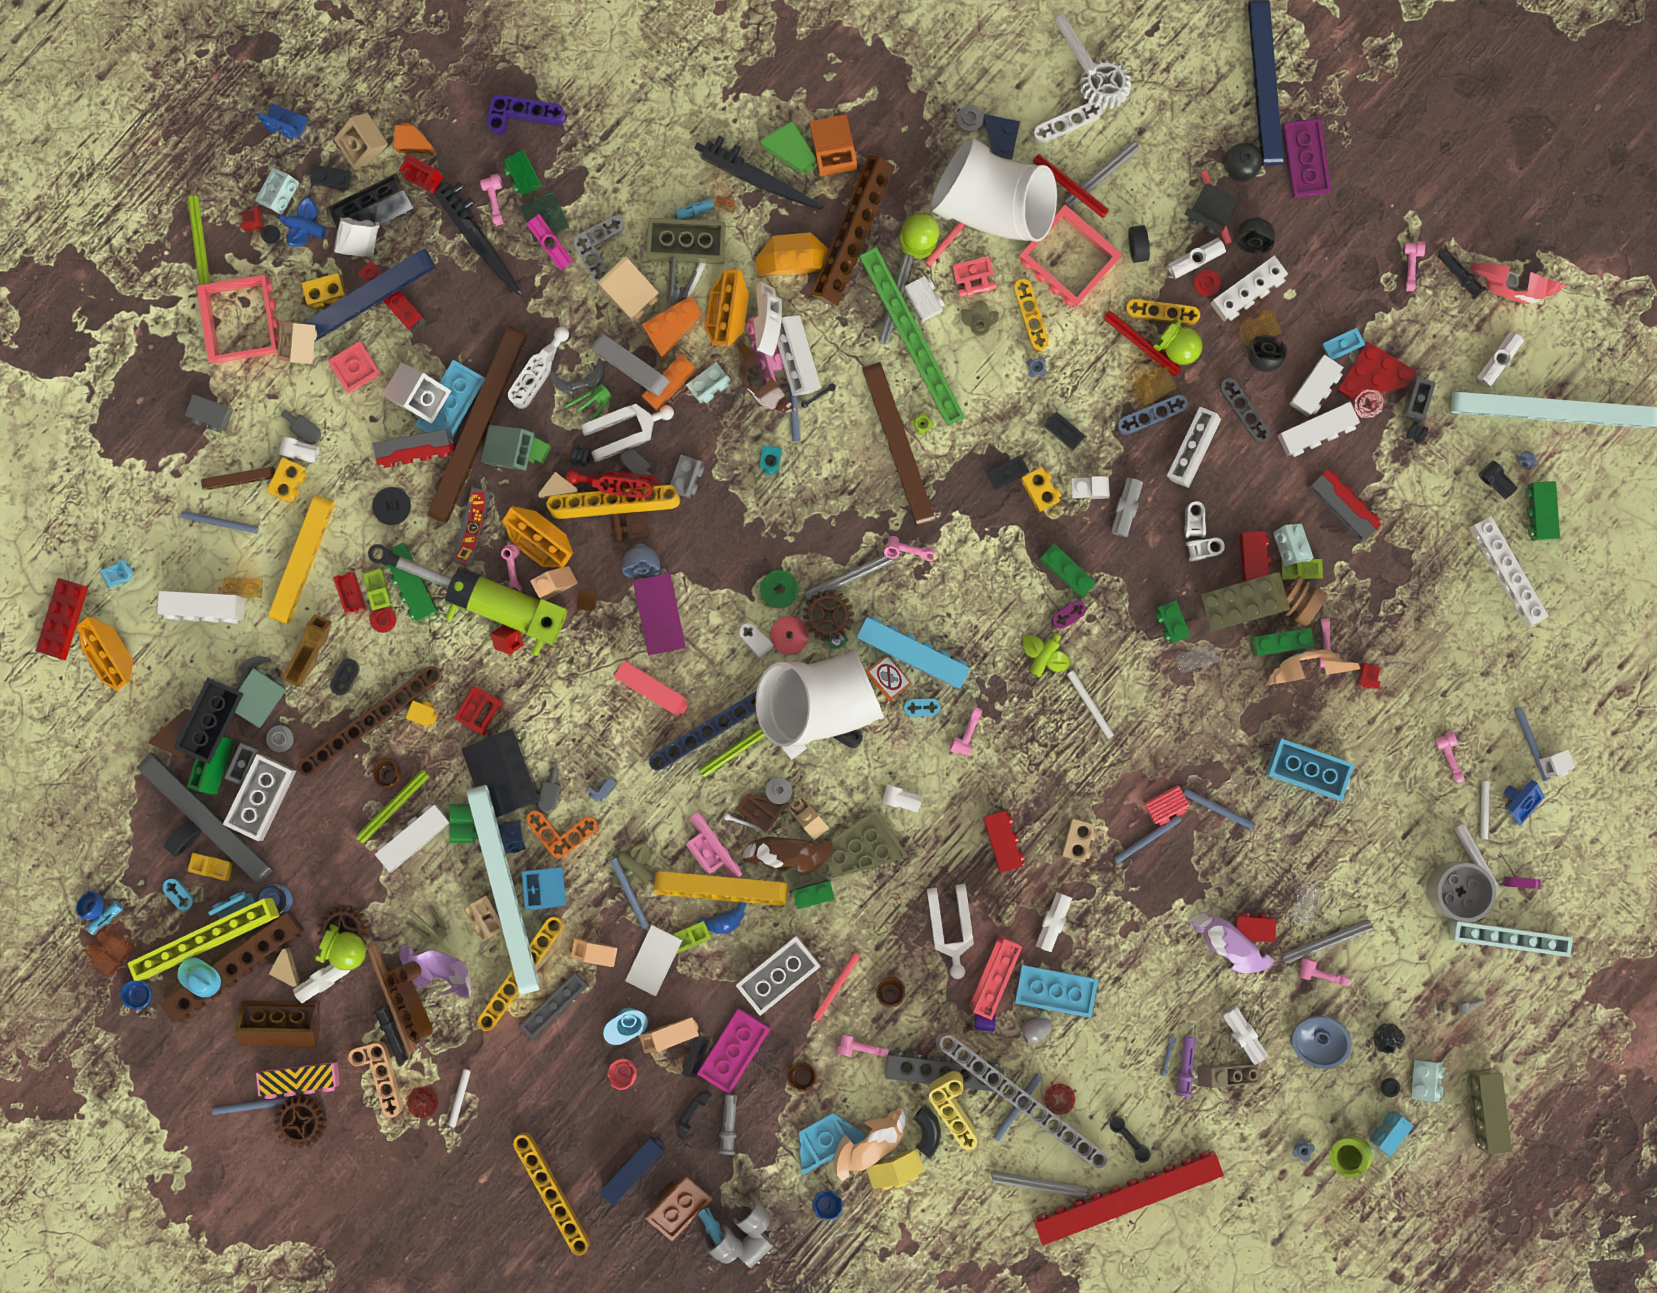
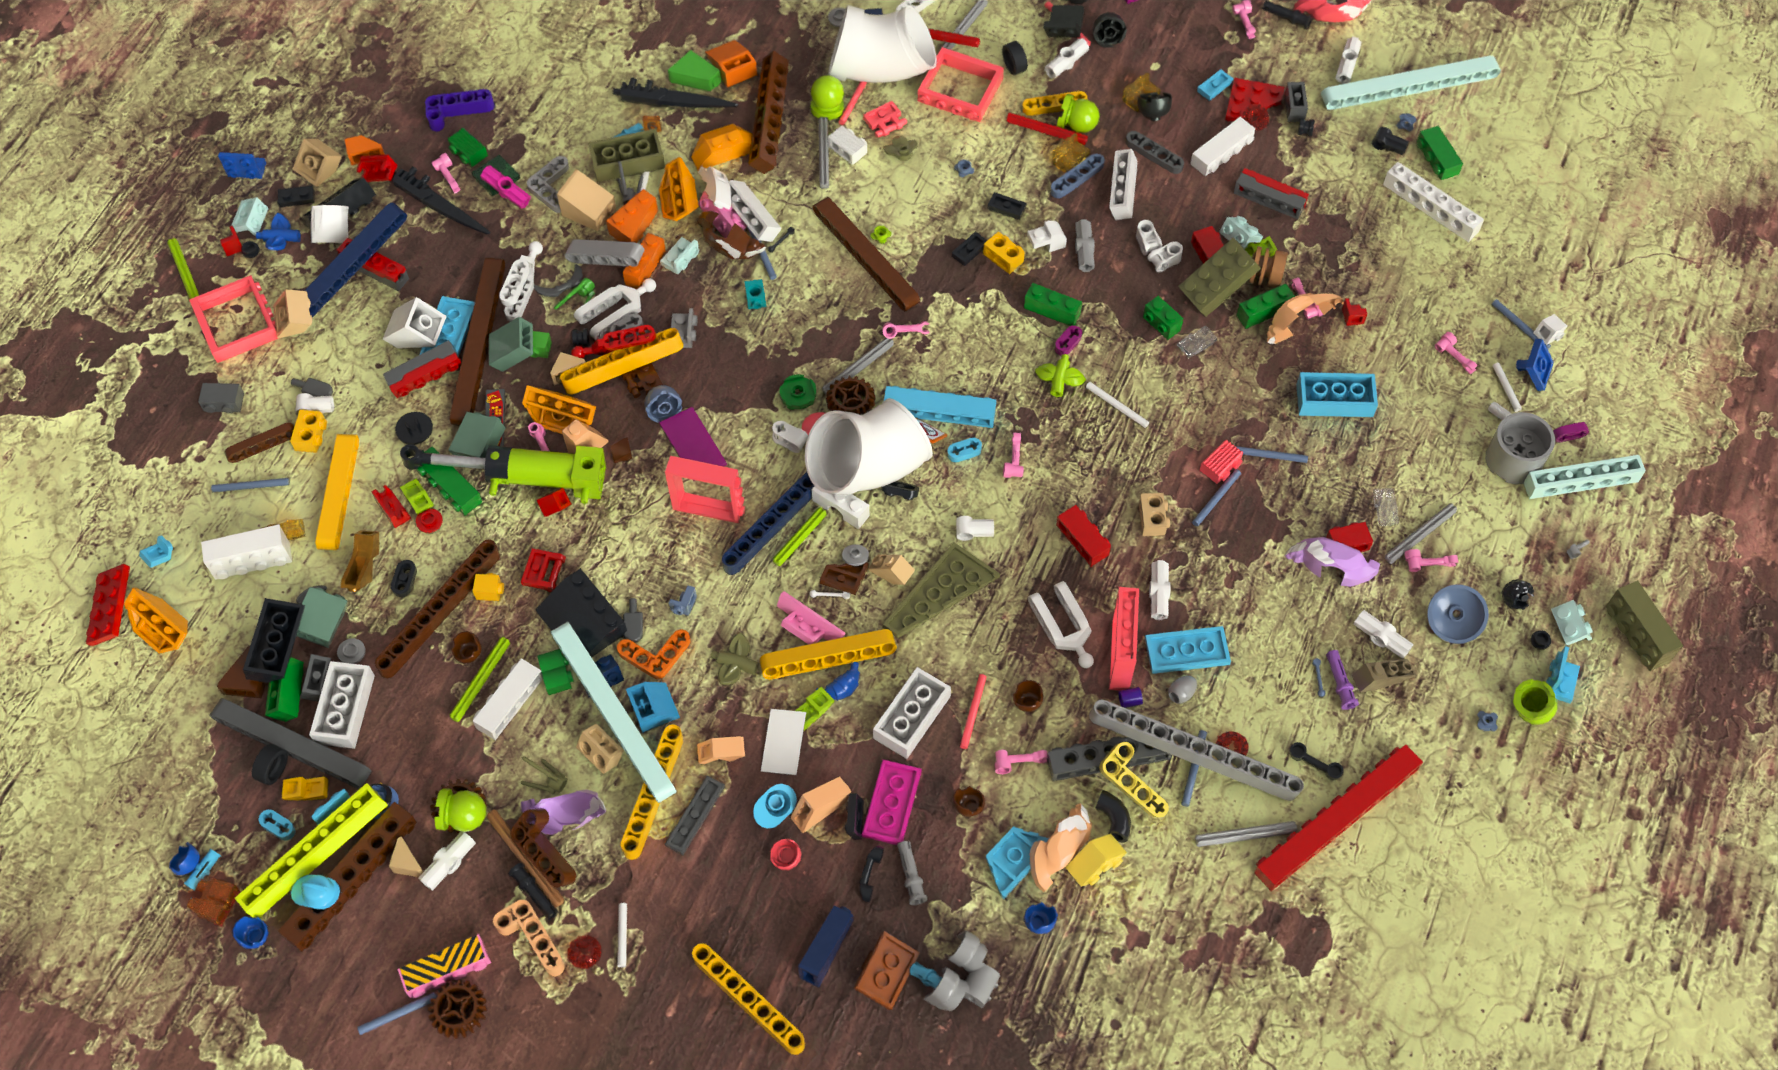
camera: 15 degrees left, 25 degrees down
reddish brown slope [235,1001,320,1047] -> none
yellow brick [301,273,347,310] -> none
coral plate [328,341,381,394] -> none
sand blue bar [609,857,649,929] -> none
reddish brown animal [741,836,833,875] -> none
green brick [792,880,835,910] -> none
bright green plate [859,247,965,426] -> none
yellow beam [1014,279,1048,351] -> none
red piece [1194,270,1221,297] -> none
white brick [1210,255,1288,321] -> none
white brick [1289,355,1344,417] -> none
none -> sand green brick [448,412,506,458]
none -> light grey beam [610,314,643,339]

